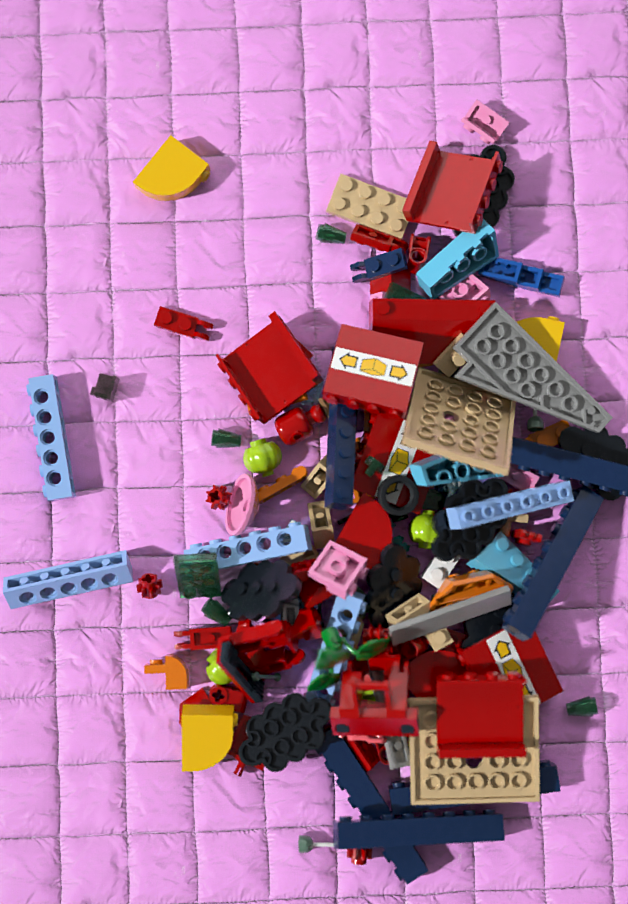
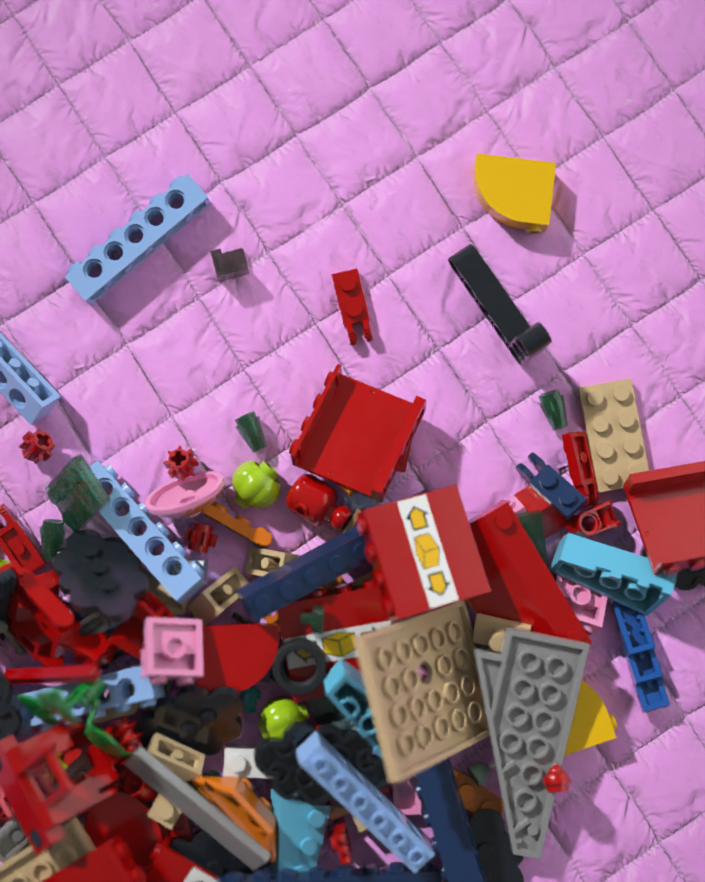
camera: 55 degrees right, 0 degrees up
none -> red axle [4,664,101,685]
none -> red gear [183,522,218,553]
none -> black beam [448,244,552,365]
none -> red plate [543,763,571,793]

